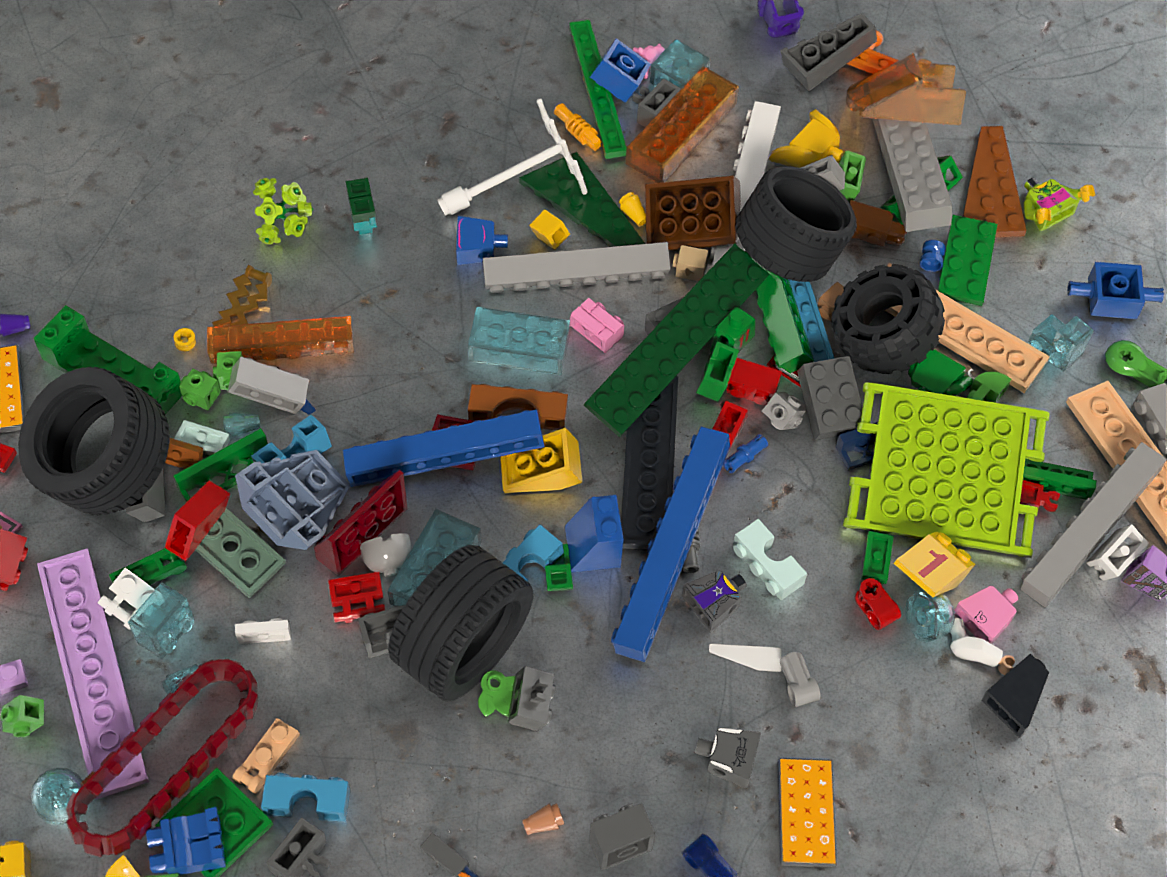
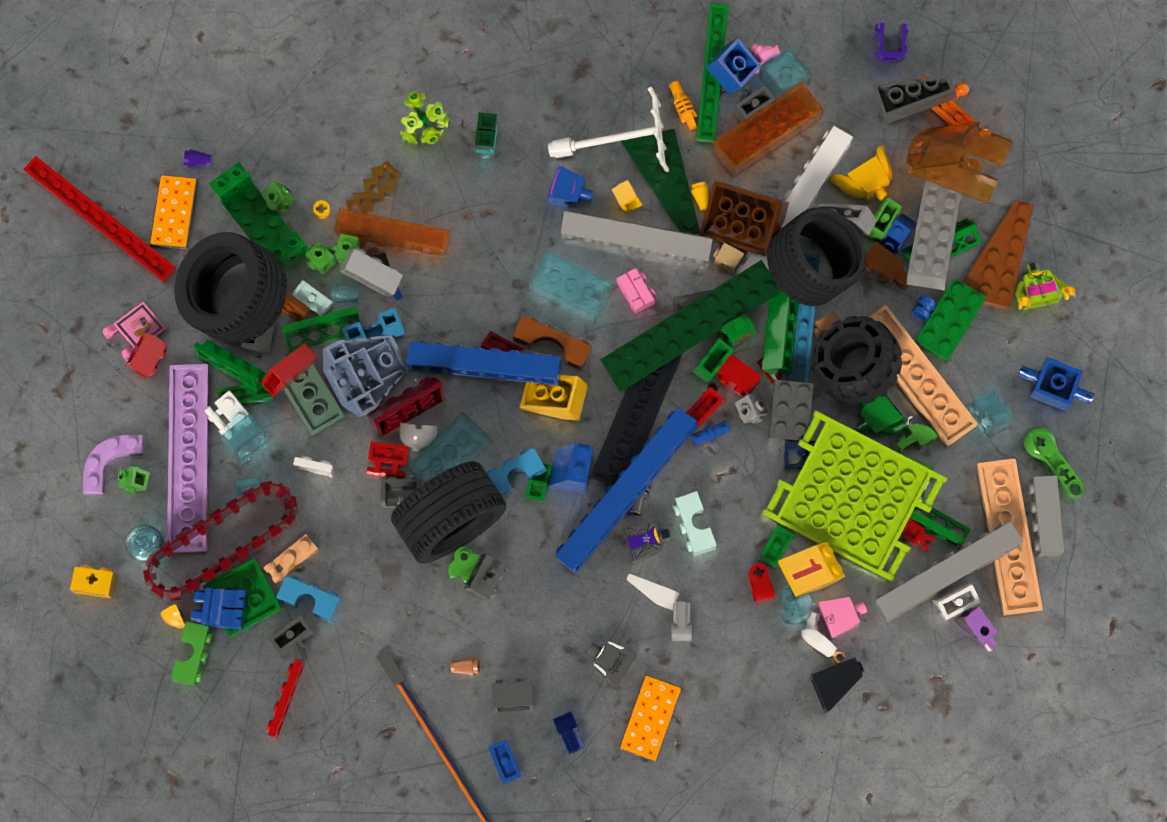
camera: 20 degrees right, 15 degrees up
none -> green fence [193,339,267,392]
none -> bright green brick [261,181,295,213]
none -> blue slope [880,213,917,255]

